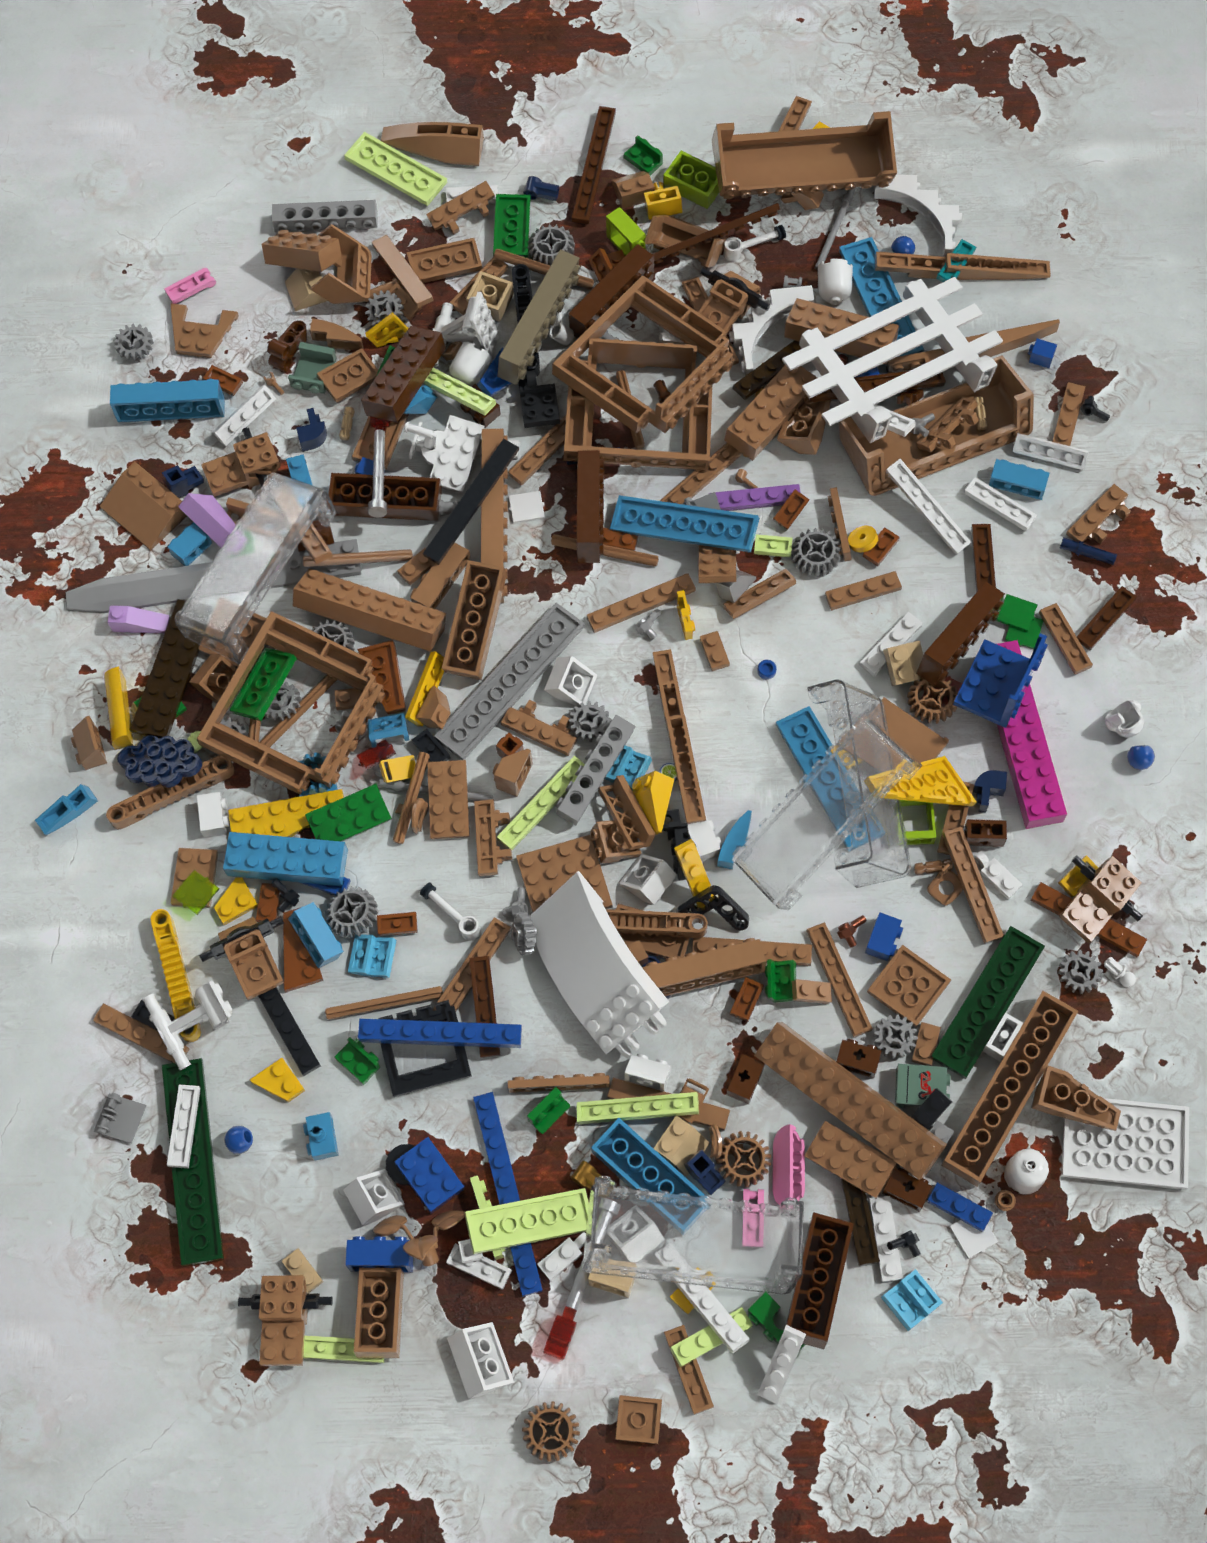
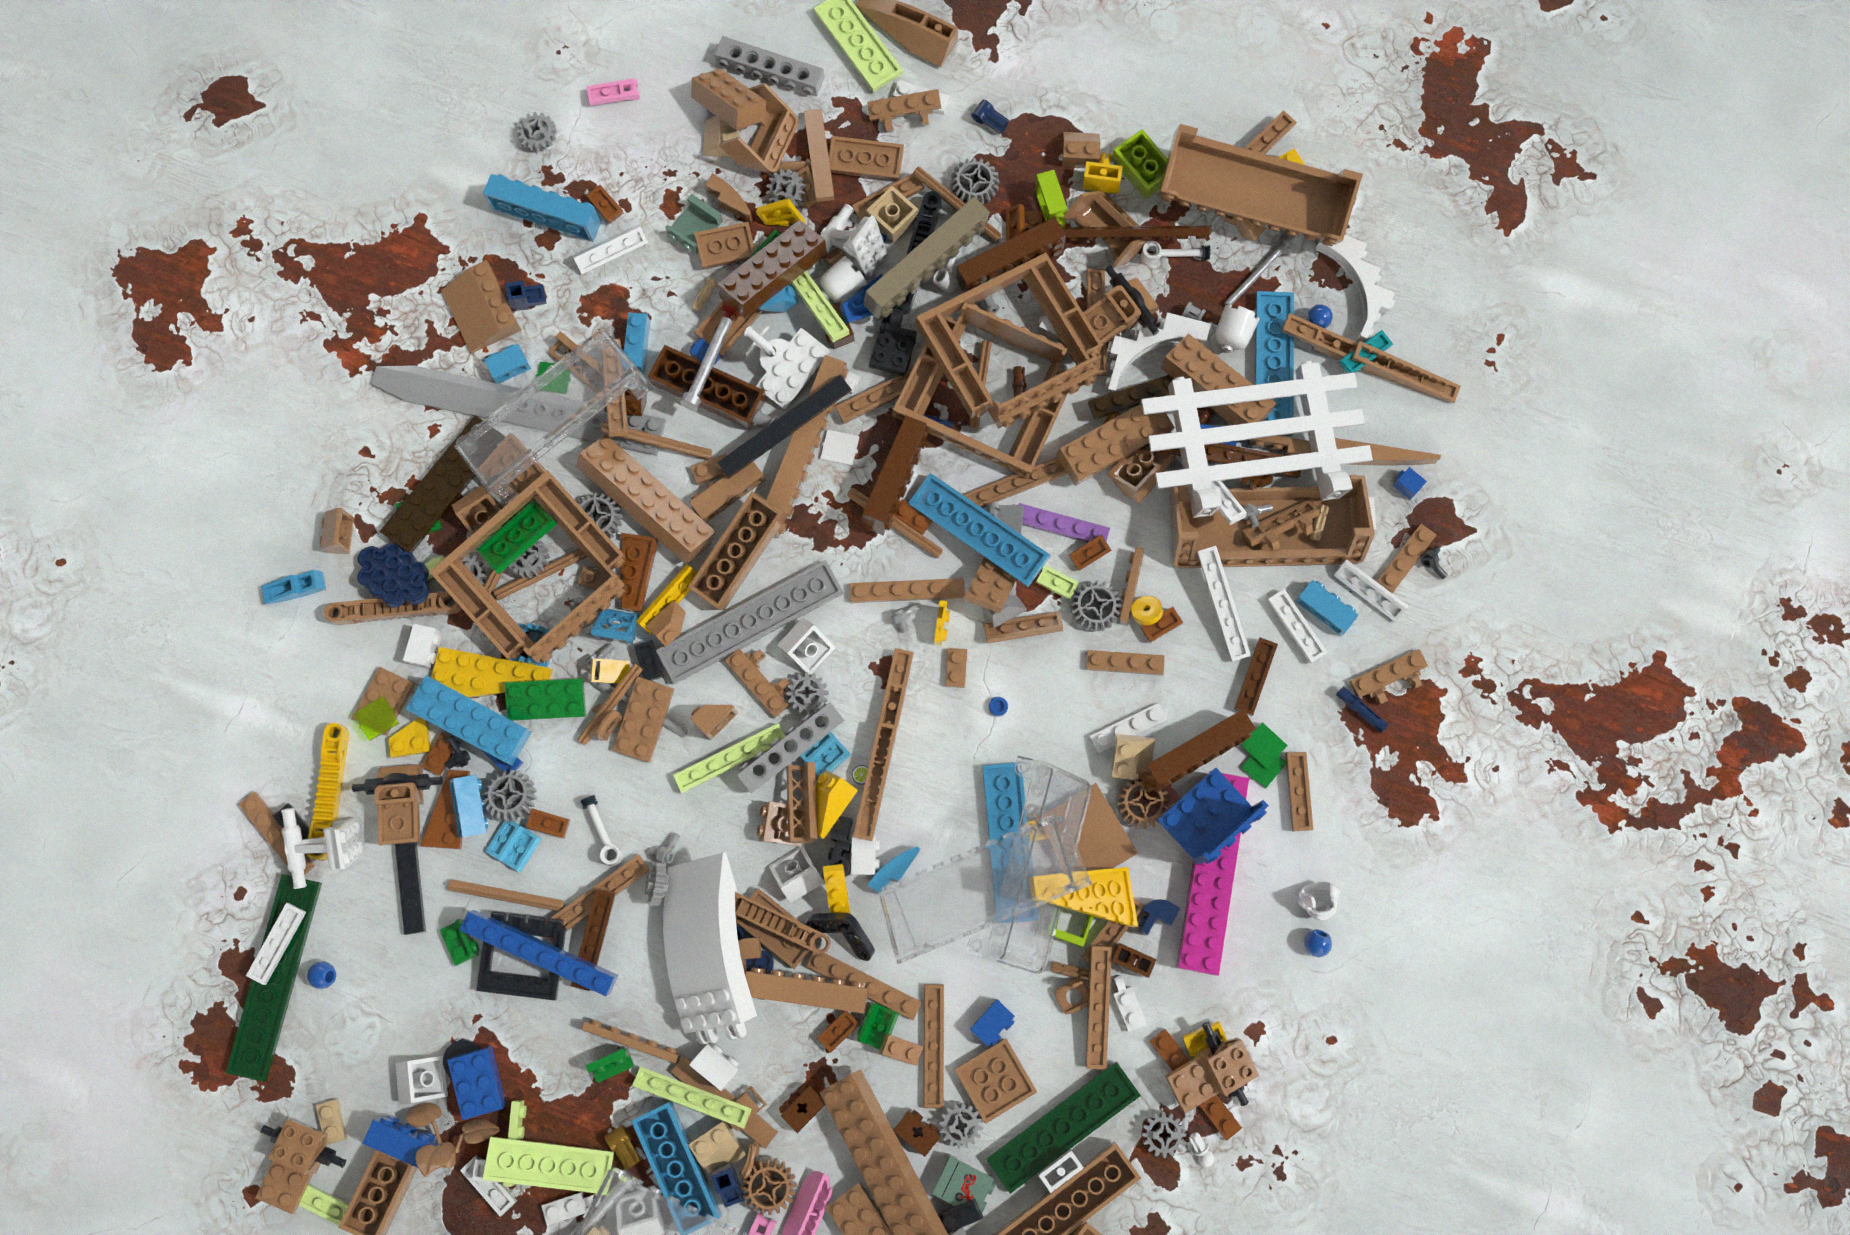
camera: 20 degrees right, 10 degrees up
light grey hinge [94,1093,147,1143] -> none
yellow brick [104,666,134,750] -> none
lavender slope [108,606,170,633] -> none
medium nougat wing [171,303,239,358] -> none
lavender slope [178,493,249,554] -> none
medium nougat piece [201,427,281,498] -> none
yellow wing [250,1058,305,1102] -> none
medium nougat hand [264,372,284,395] -> none
reddish brown piece [267,320,307,372] -> none
dark blue brick [296,408,327,452] -> none
dark azure brick [303,1112,339,1161] -> none
clear red piece [356,739,396,770] -> none
blue plate [473,1092,543,1297] -> none
medium nougat hinge [474,799,512,876] -> none
green plate [493,194,531,258] -> none
dark orange brick [496,733,524,758] -> none
medium nougat plate [516,835,613,912] -> none
reddish brown plate [572,106,616,224] -> none
green bracket [624,135,663,176] -> none
medium nougat hand [735,469,758,489] -> none
copper piece [837,915,867,948] -> none
medium nougat plate [911,1022,941,1066] -> none
reddish brown plate [1077,586,1137,651] -> none

